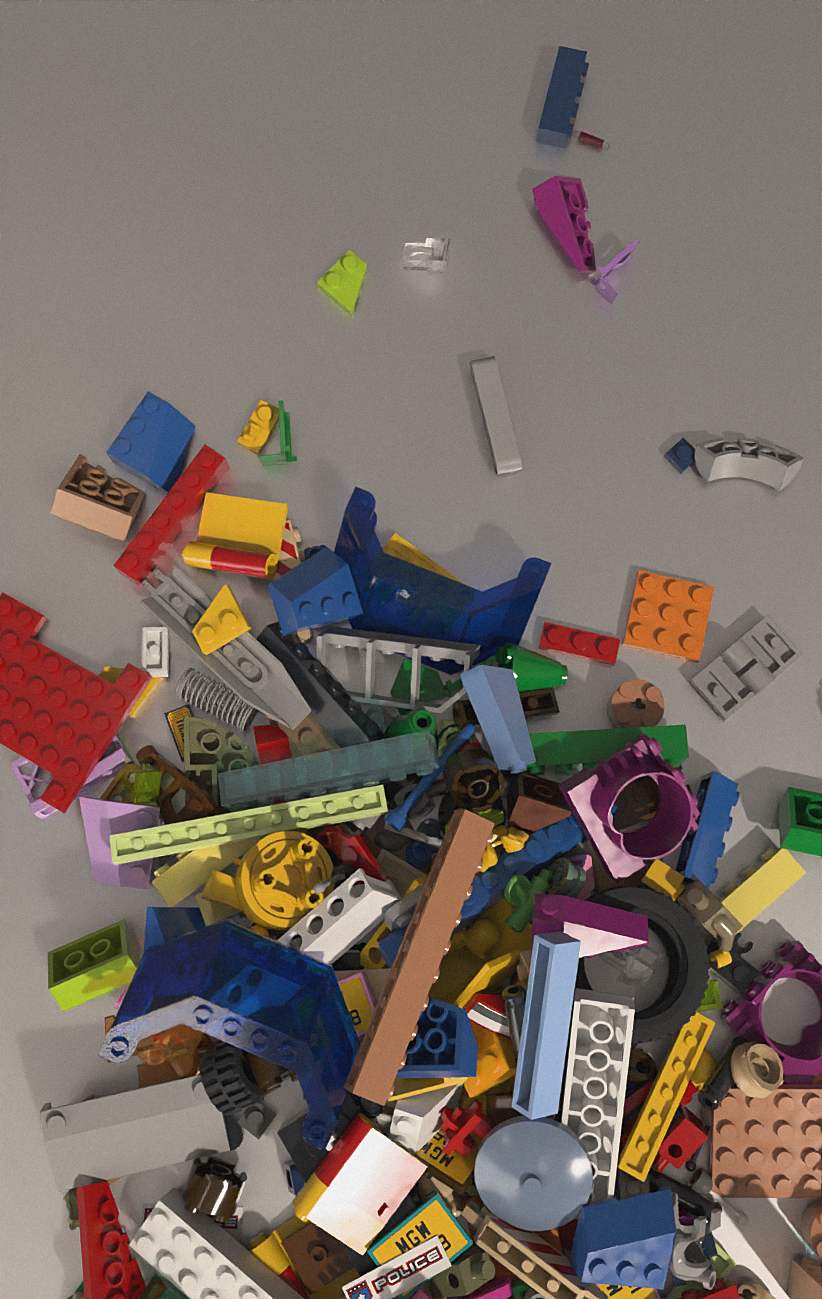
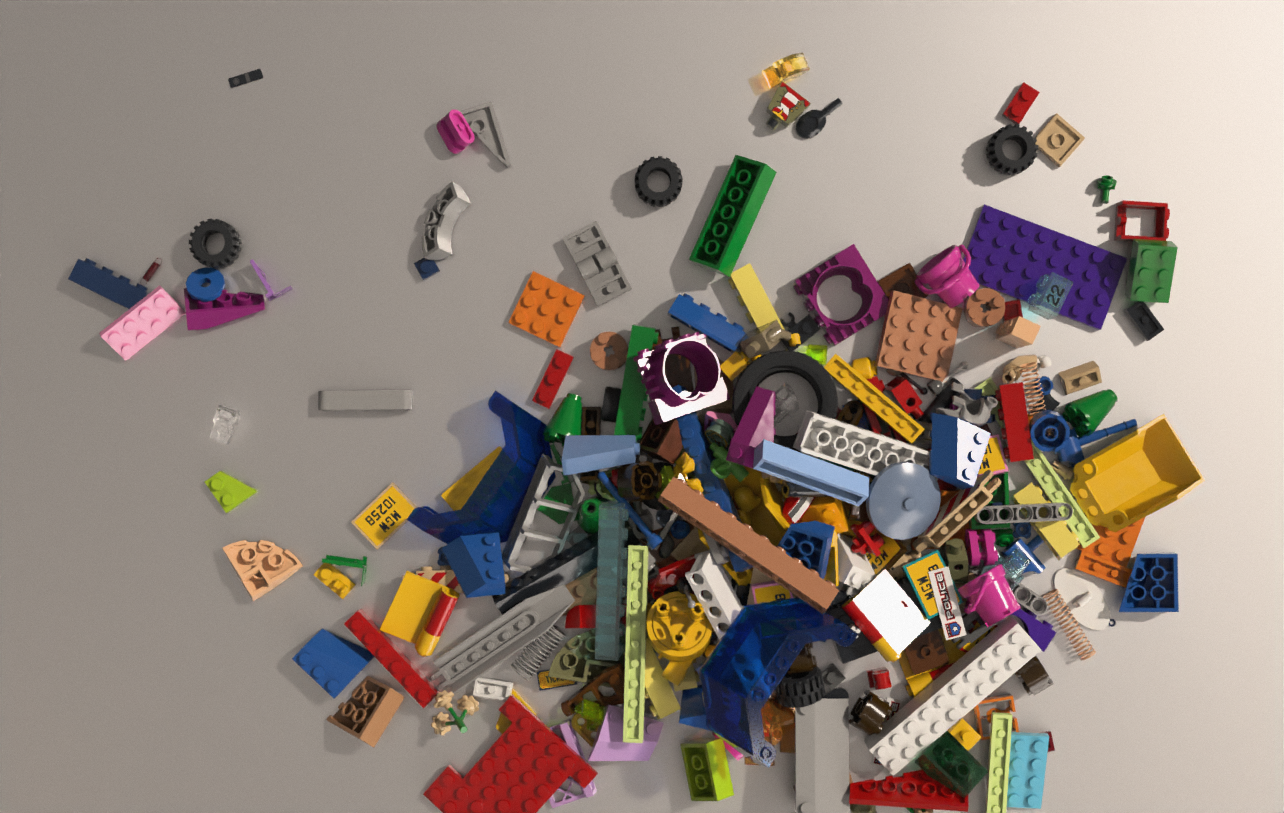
camera: 80 degrees left, 10 degrees up
yellow wing [192,584,251,655] -> none
dark blue plate [283,1160,306,1196] -> none
black axle [697,1037,749,1110] -> none
tan hat [731,1042,784,1099] -> none
none -> bright pink plate [99,285,186,361]
none -> blue tile [186,267,226,302]
none -> black tyre [189,219,242,269]
none -> light nougat brick [222,540,303,601]
none -> yellow tile [351,482,419,550]
none -> tan plant [431,690,479,736]
none -> black tyre [601,387,621,422]
none -> red leg [866,667,892,690]

